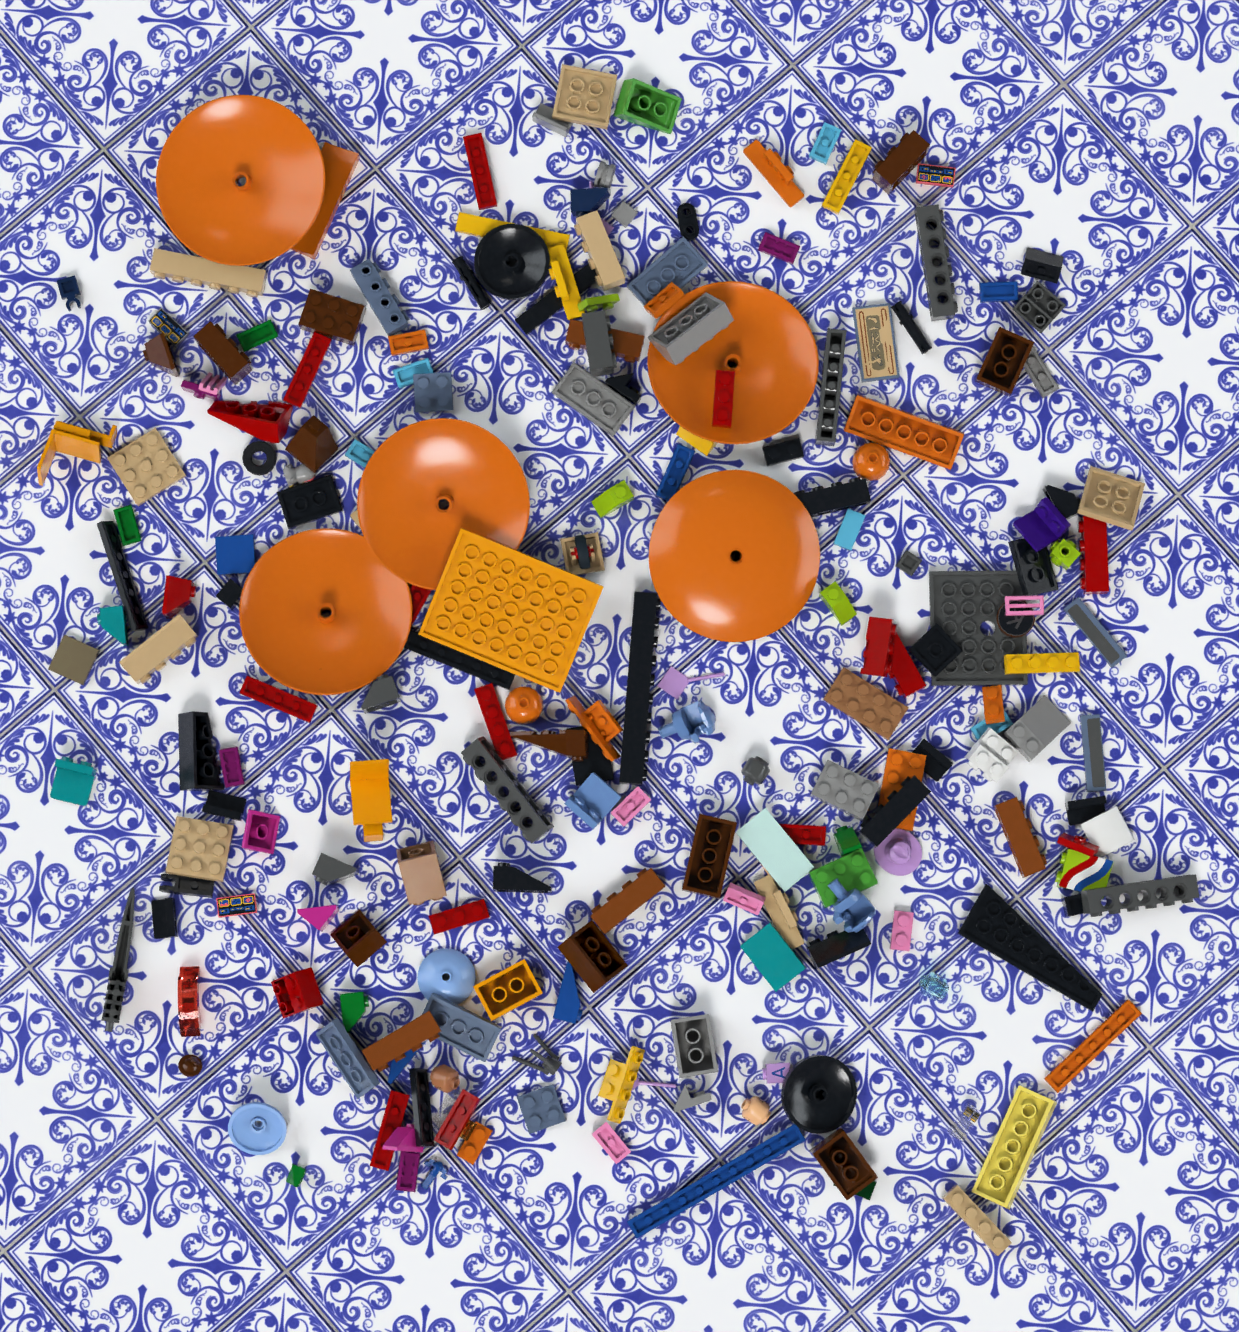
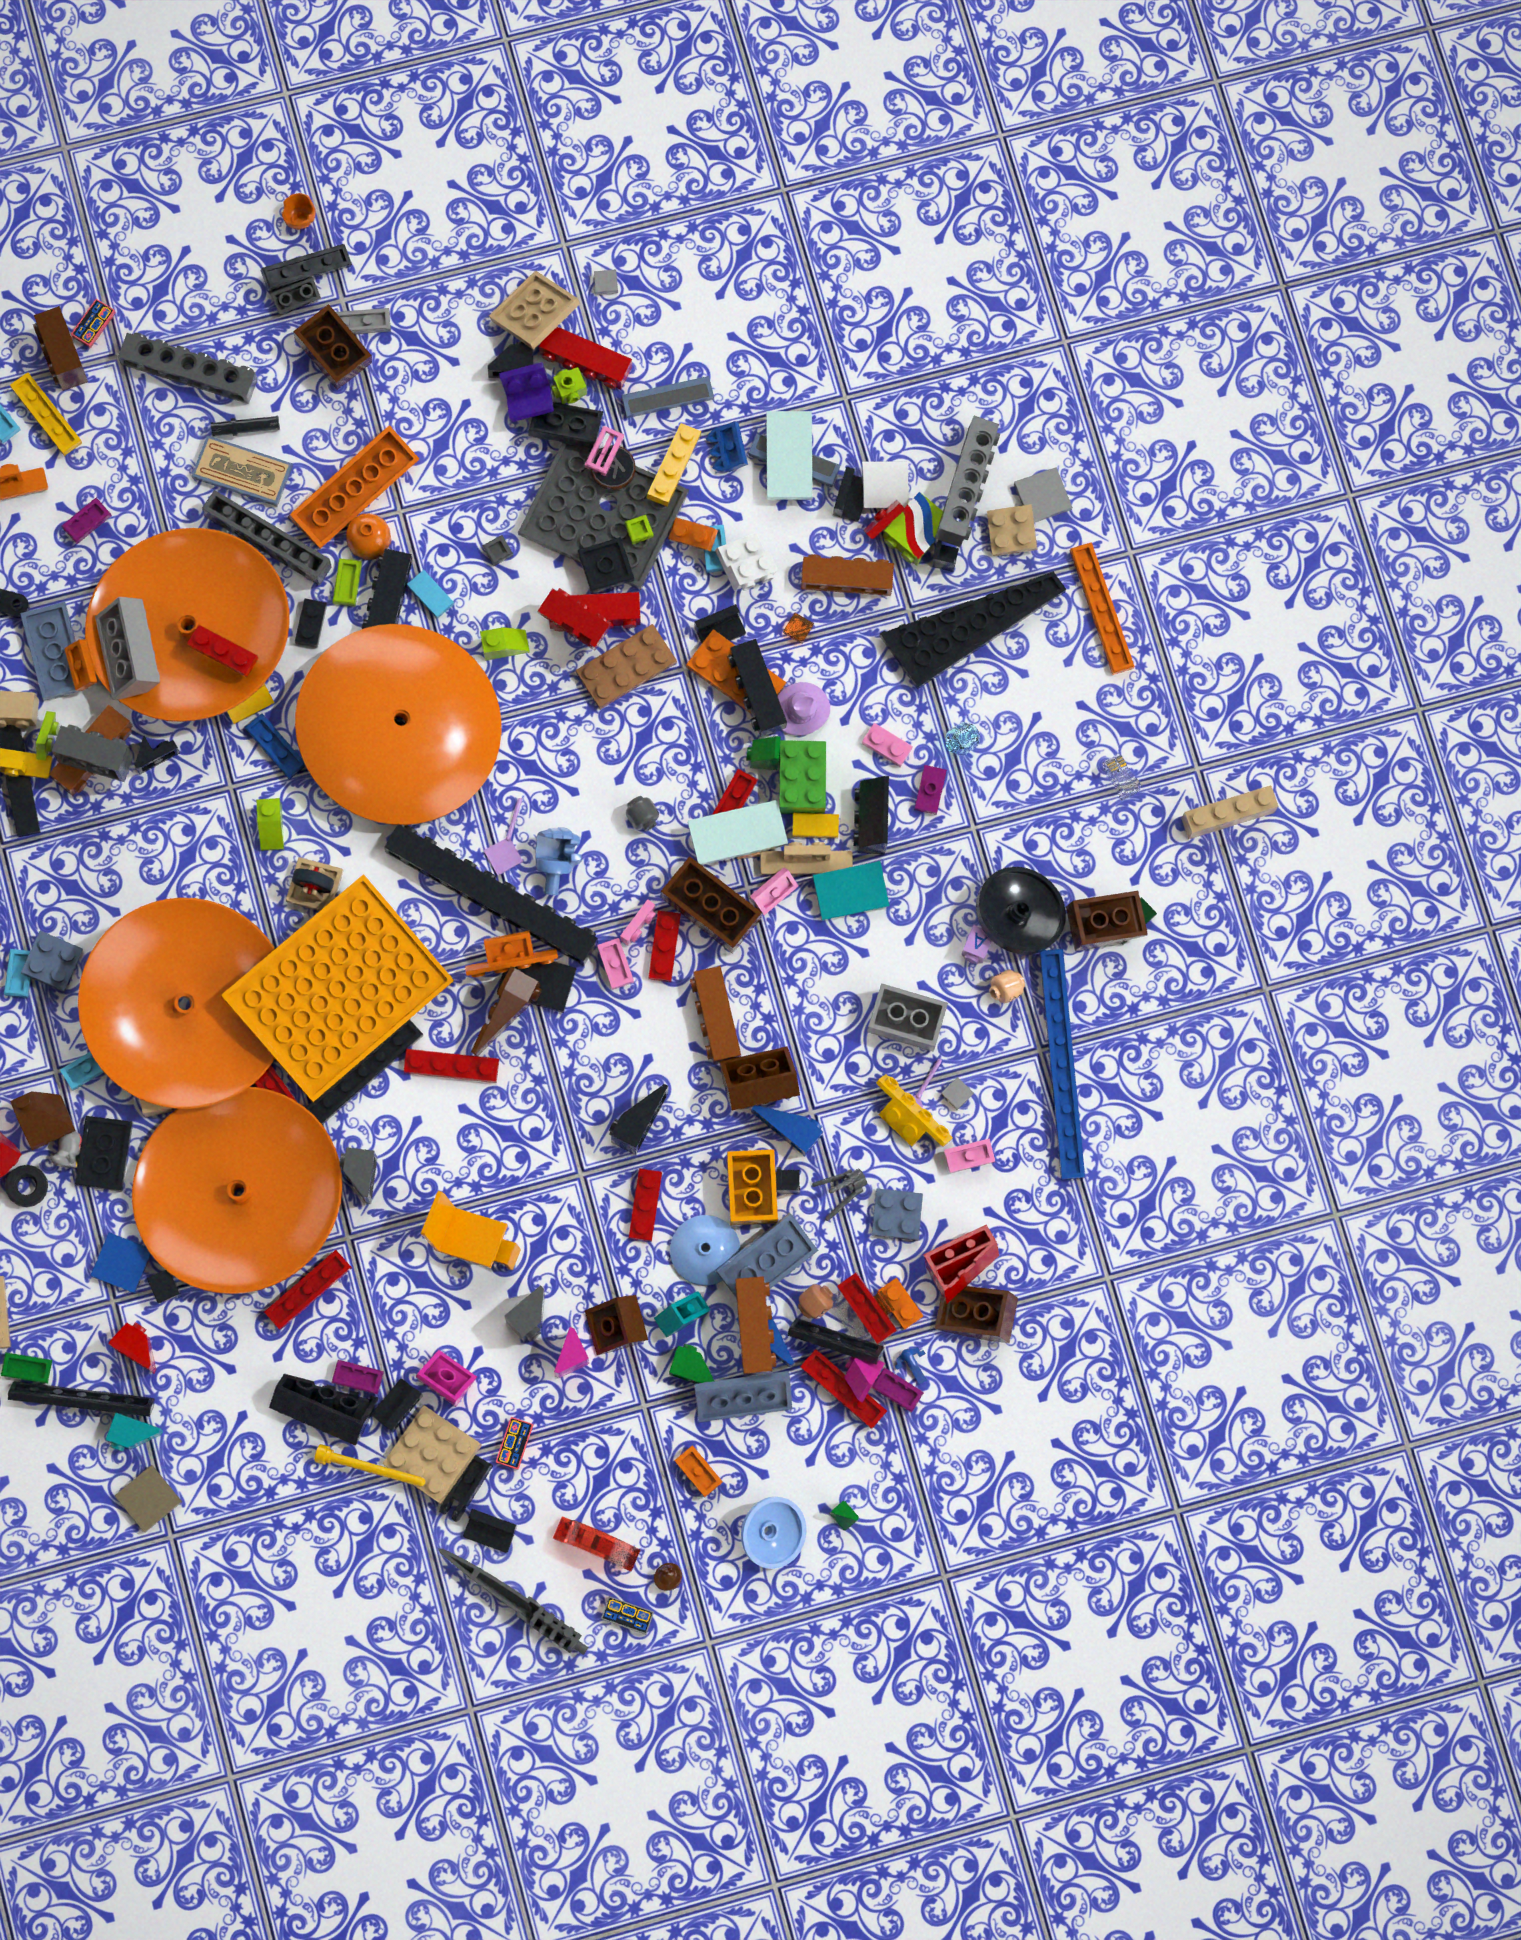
camera: 70 degrees left, 5 degrees down
teal bracket [50,756,97,806] -> none
tan slope [119,614,198,684] -> none
red slope [271,967,324,1018] -> none
medium nougat slope [396,840,447,905] -> none
dark grey brick [461,736,554,844] -> none
orange cylinder [505,686,543,725] -> none
light grey tile [552,362,635,437] -> none
medium blue bracket [564,772,622,829] -> none
light grey slope [673,1084,712,1113] -> none
light grey brick [810,760,880,821] -> none
medium blue piece [827,878,876,933] -> none
light yellow arch [971,1085,1057,1210] -> none
blue tile [979,281,1018,303] -> none
light grey slope [1003,695,1071,762] -> none
black panel [1021,247,1064,284] -> none
none -> black tile [260,244,352,291]
none -> orange hair [282,193,316,230]
none -> yellow piece [314,1444,425,1487]
none -> lime tile [333,558,362,607]
none -> light grey tile [594,269,618,295]
none -> tile [601,1596,654,1635]
none -> bright pink plate [620,900,656,946]
none -> lime tile [625,515,654,545]
none -> red plate [648,910,681,982]
none -> teal slope [654,1291,711,1338]
none -> orange plate [674,1445,723,1498]
none -> blue plate [706,421,748,472]
none -> light aqua tile [766,411,813,500]
none -> black panel [776,1167,800,1194]
none -> clear orange tile [783,613,814,644]
none -> yellow tile [792,813,839,838]
none -> magenta plate [914,765,947,815]
none -> red wedge [923,1224,999,1304]
none -> reddish brown slope [935,1286,1018,1343]
none -> light grey tile [941,1077,974,1110]
none -> tan plate [987,504,1038,556]
none -> light grey tile [1014,467,1073,523]

